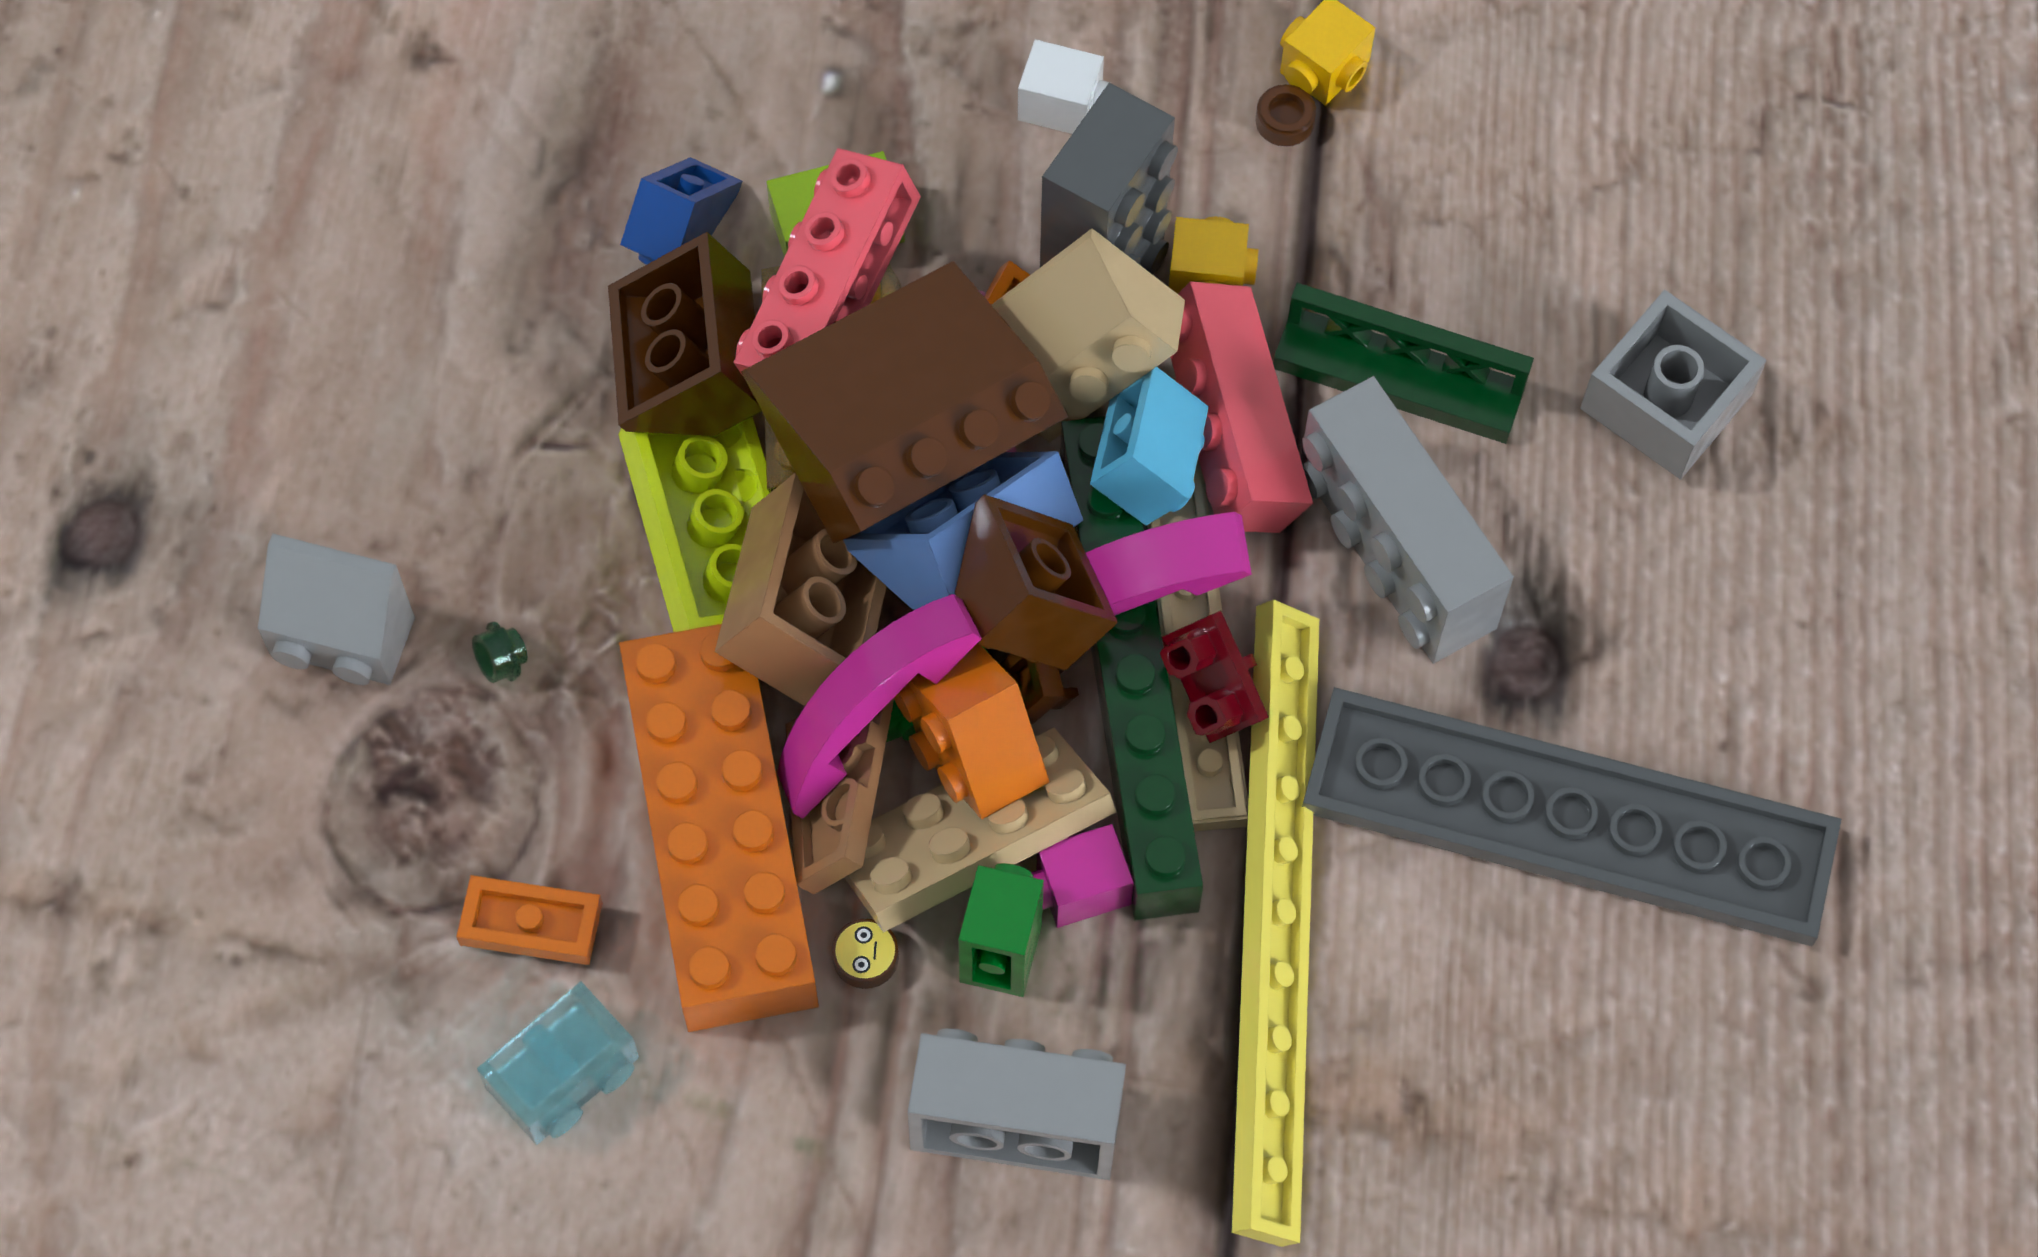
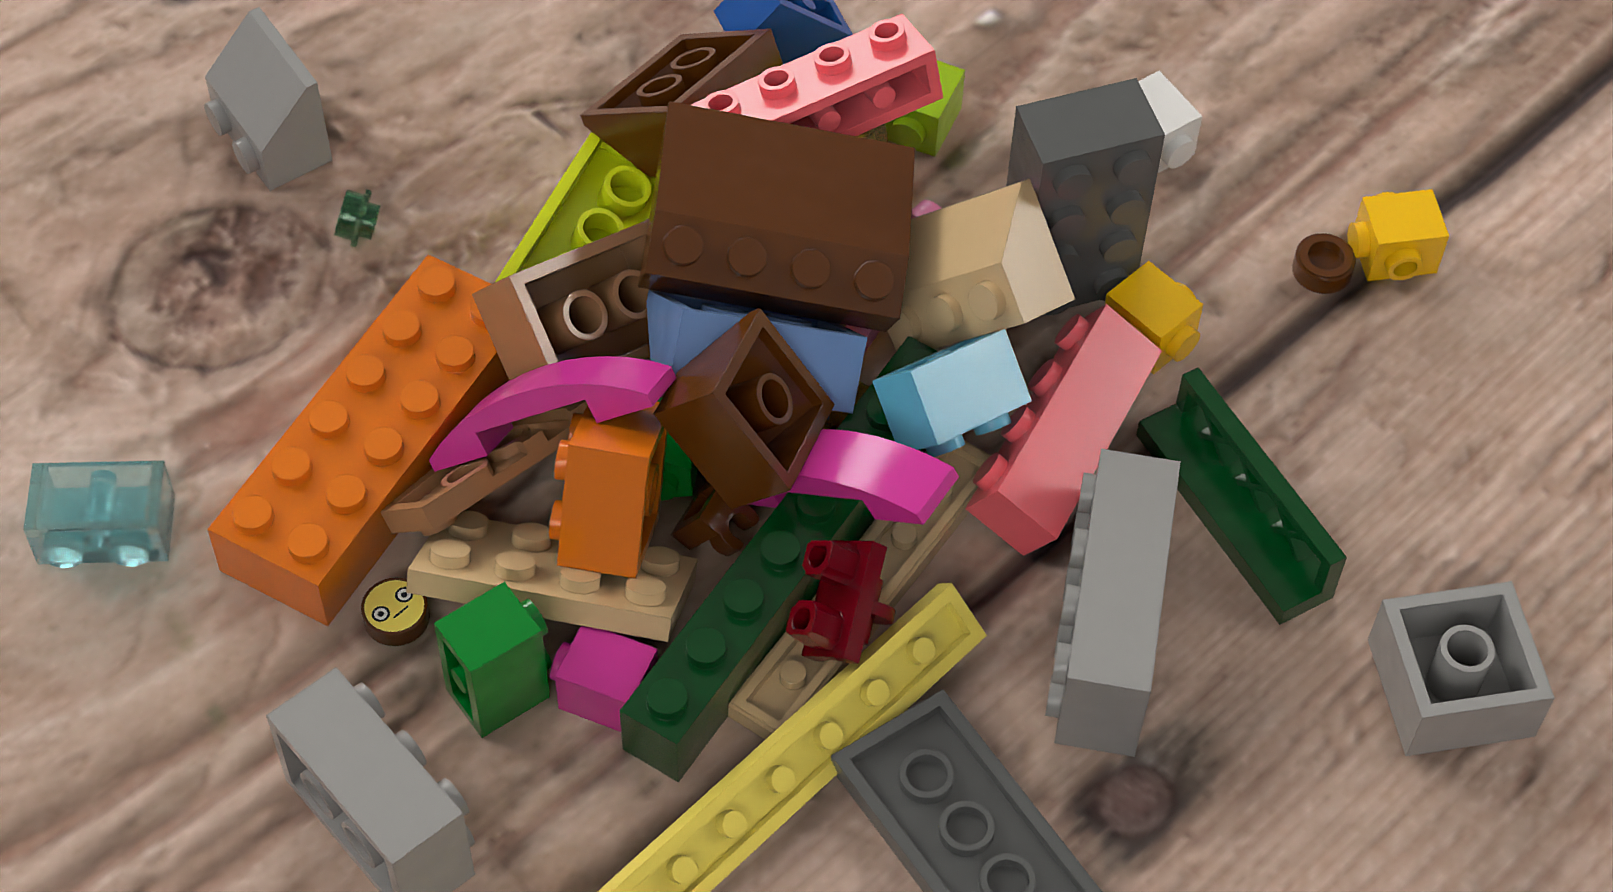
camera: 40 degrees right, 10 degrees down
orange plate [456,875,603,965] -> none

